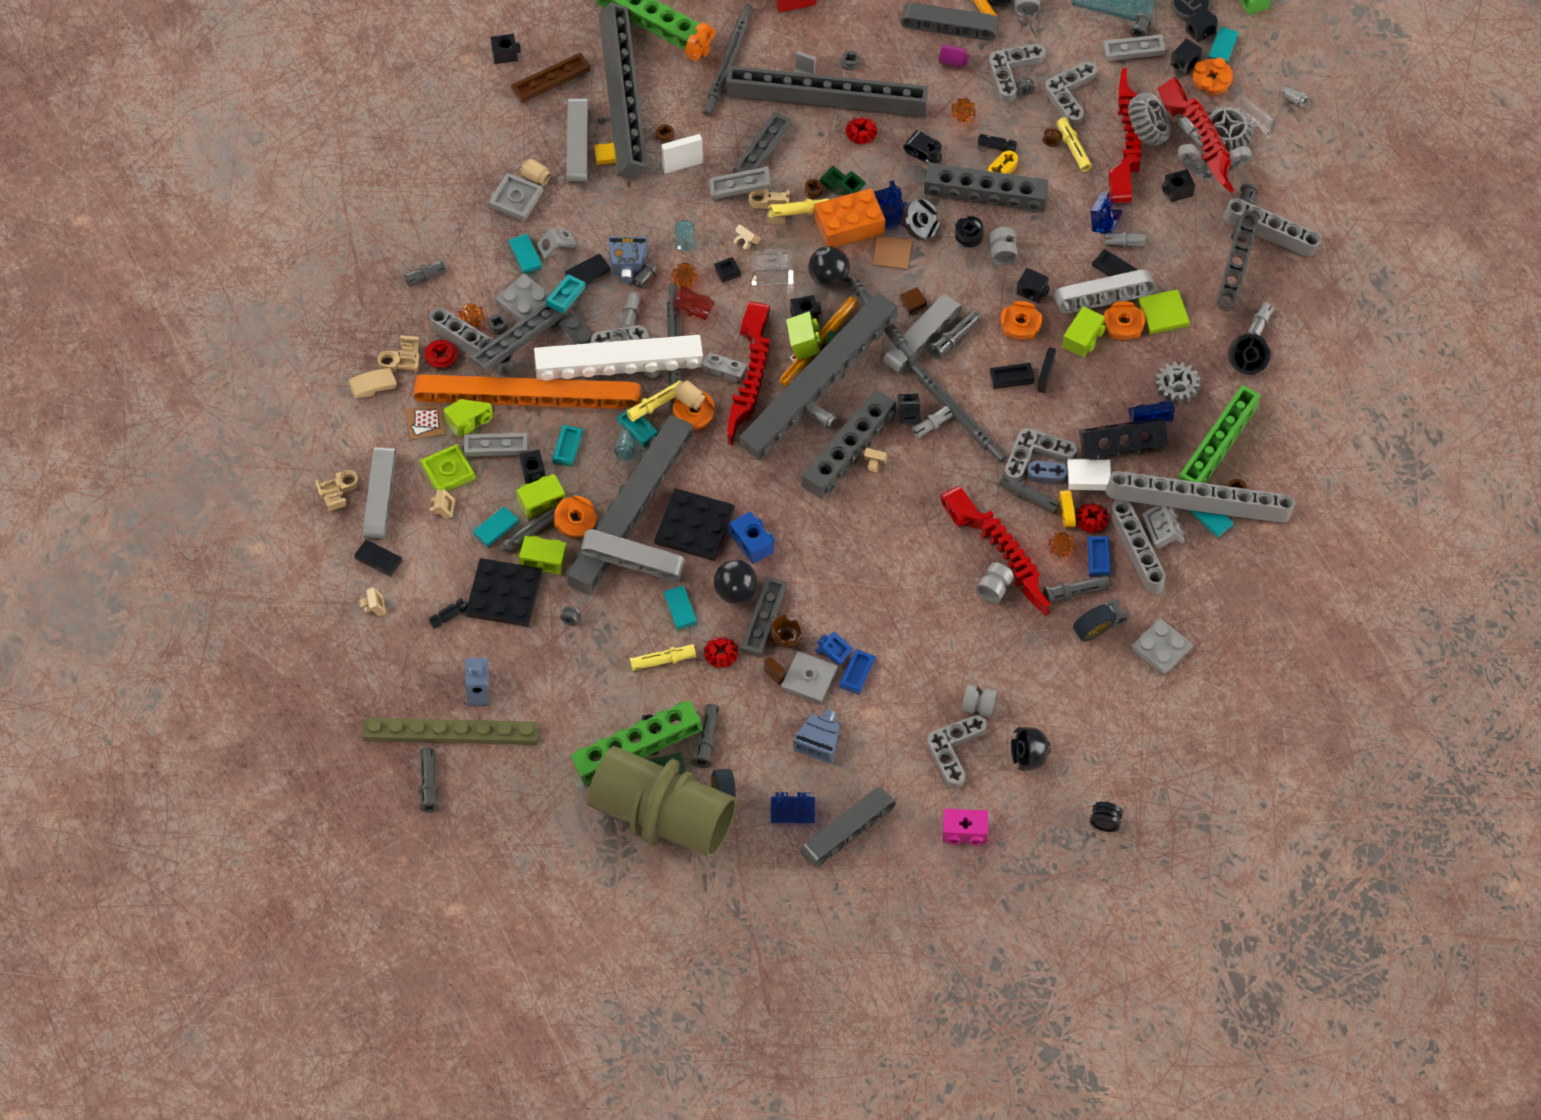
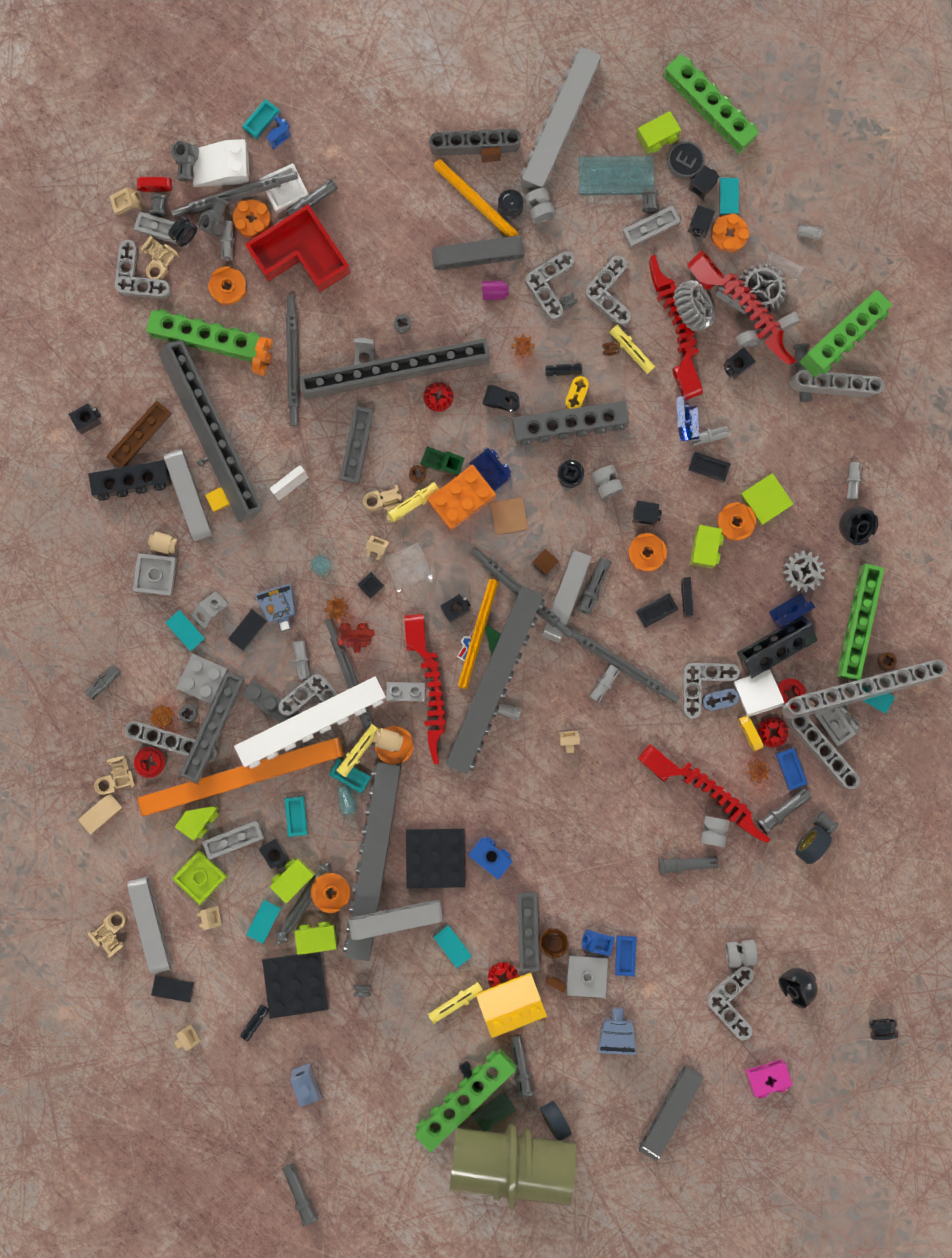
camera: 25 degrees left, 25 degrees up
olive plate [362,718,539,745] -> none
sticker [405,404,446,440] -> none
teal plate [546,274,586,314] -> none
dark grey pin [633,262,658,289] -> none
reddish brown bush [656,124,674,144] -> none
light grey plate [709,167,772,200] -> none
black piece [714,560,757,604] -> none
clear blue bracket [771,792,815,823] -> none
lime brick [786,311,823,360] -> none
dark grey brick [802,389,897,499] -> none
black piece [808,246,850,288] -> none
black brick [898,393,920,424] -> none
plate [901,199,939,241] -> none
dark grey pin [998,474,1060,514] -> none
light grey beam [1054,269,1156,314] -> none
light grey plate [1131,618,1193,675] -> none
dark grey beam [1216,211,1258,311] -> none
none -> black brick [88,460,171,501]
none -> yellow slope [476,973,547,1038]
none -> dark grey pin [658,856,719,876]
none -> bright green brick [800,289,893,378]

